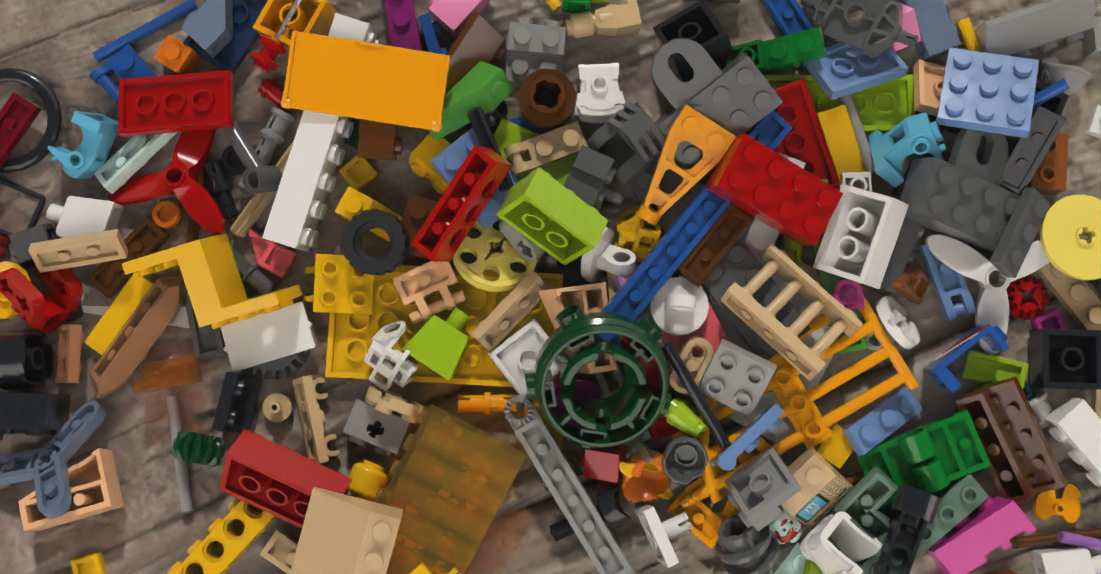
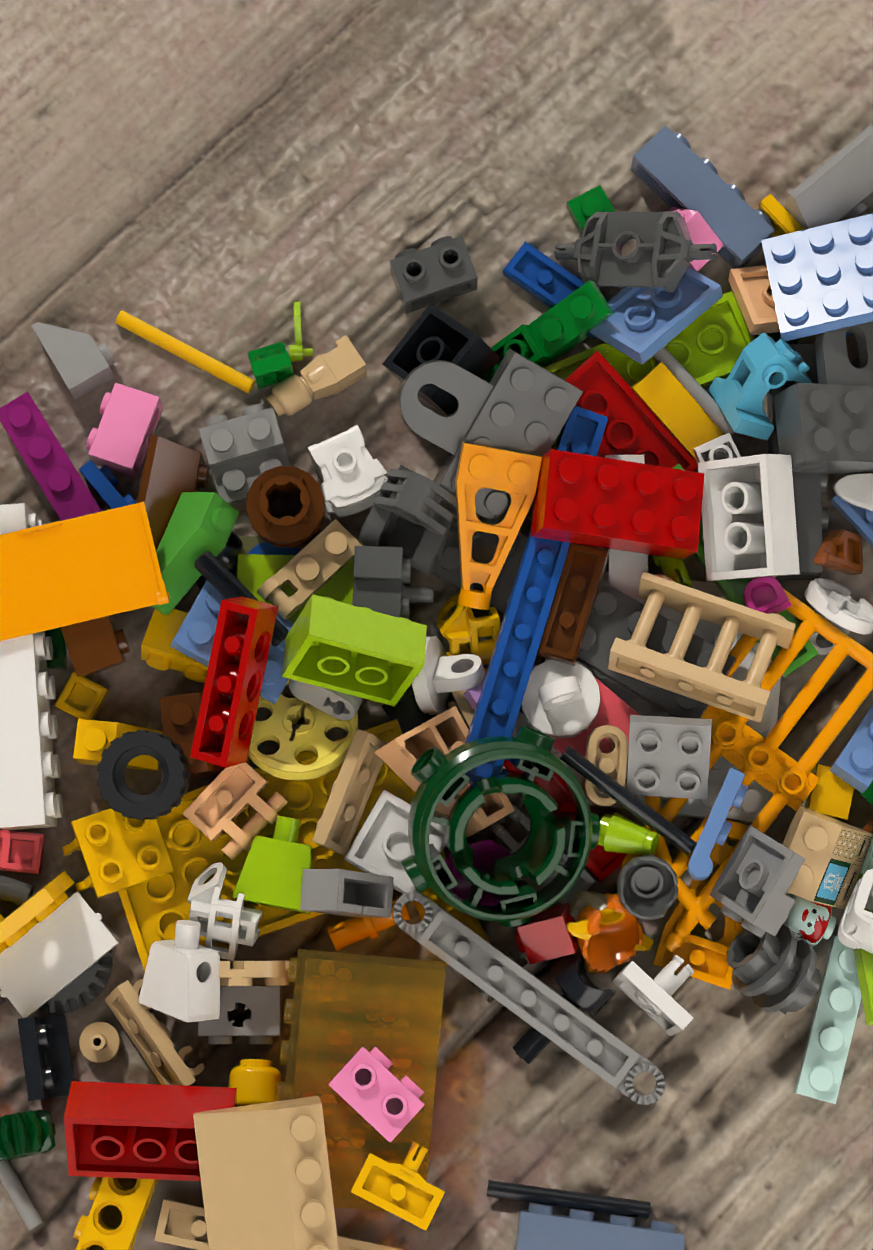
camera: 20 degrees left, 5 degrees down
none -> white torso [138,920,220,1023]
none -> light grey piece [300,869,394,918]
none -> bright pink brick [328,1047,425,1143]

